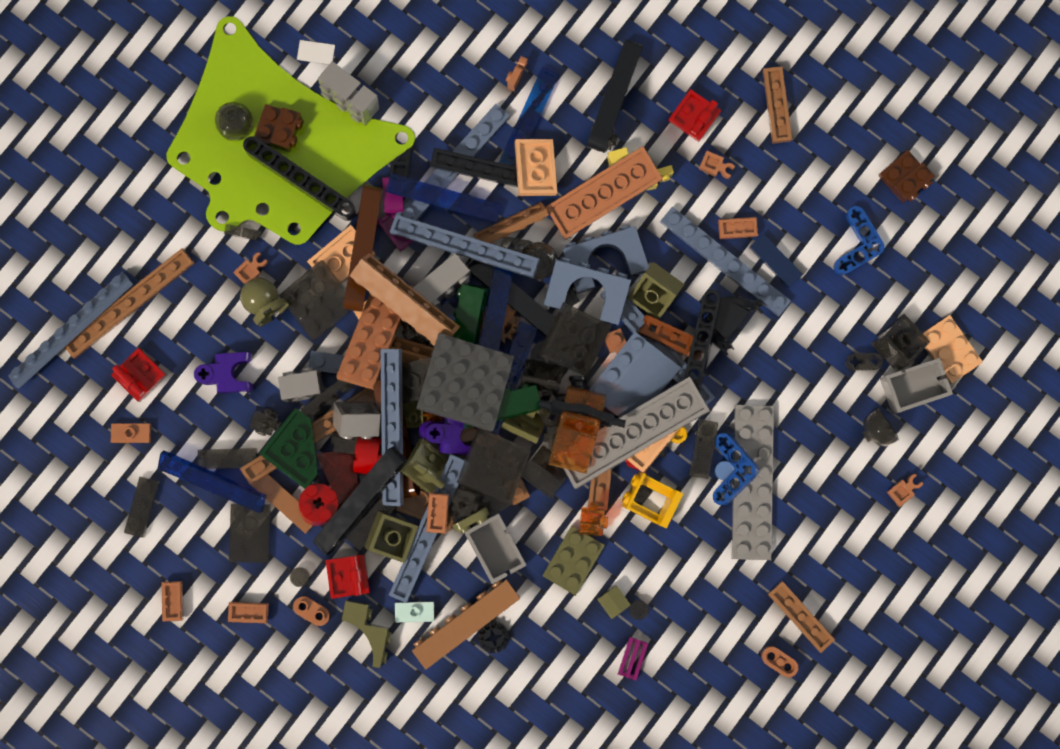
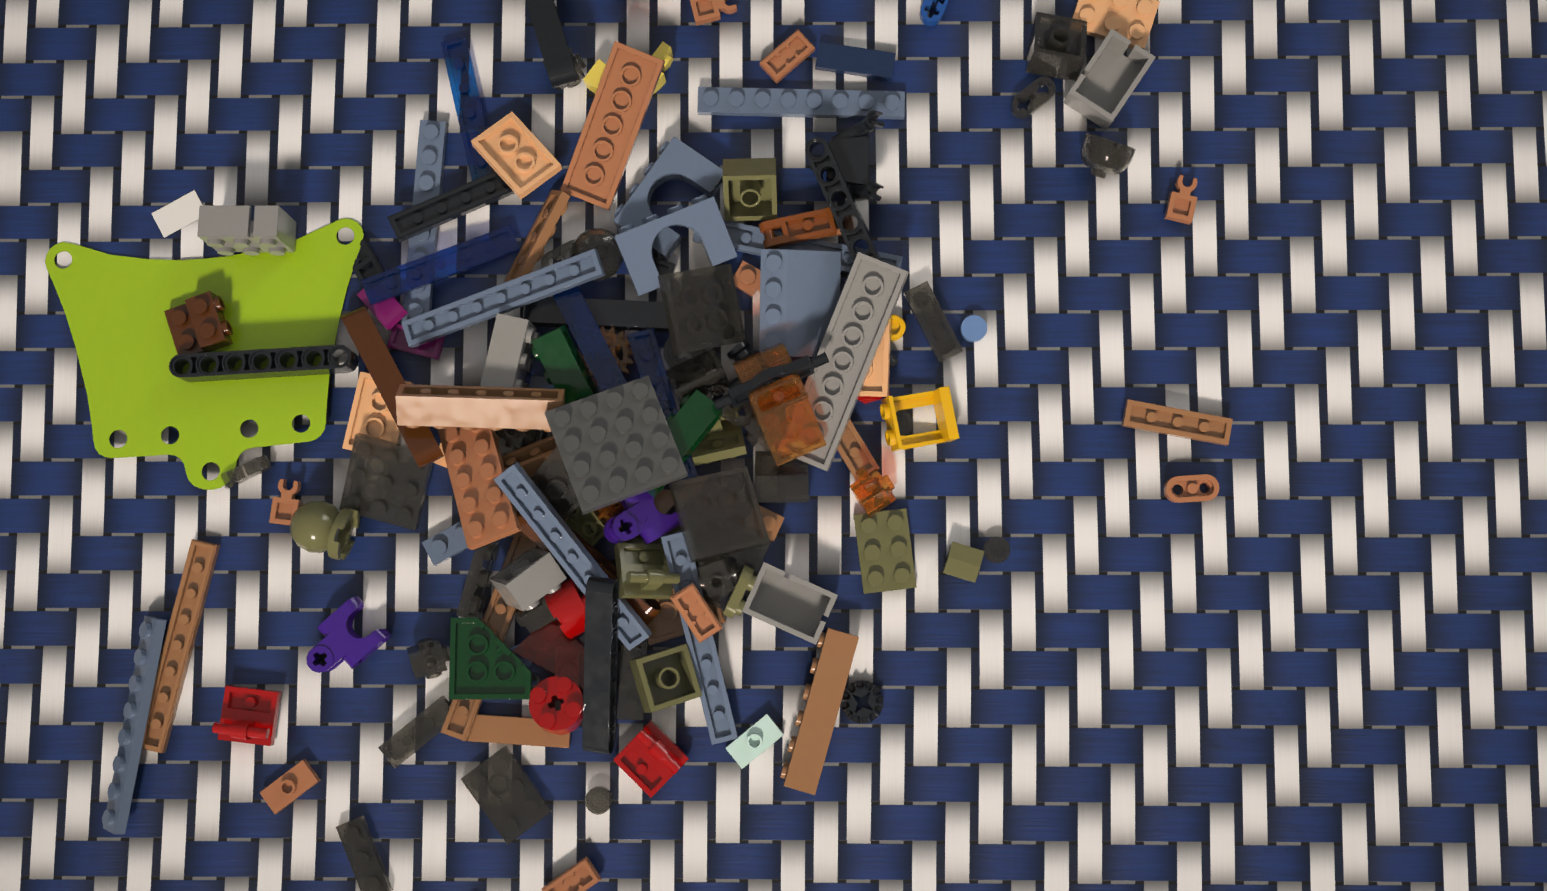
camera: 25 degrees left, 0 degrees up
clear blue tile [157,450,267,514] -> none
clear smoke cylinder [215,101,254,141] -> none
light grey brick [278,368,325,403] -> none
nougat plate [293,596,330,626] -> none
olive arch [342,600,392,668] -> none
nougat plate [506,56,528,91] -> none
magenta tile [617,637,648,681] -> none
blue beam [713,433,759,505] -> none
light grey plate [731,405,774,560] -> none

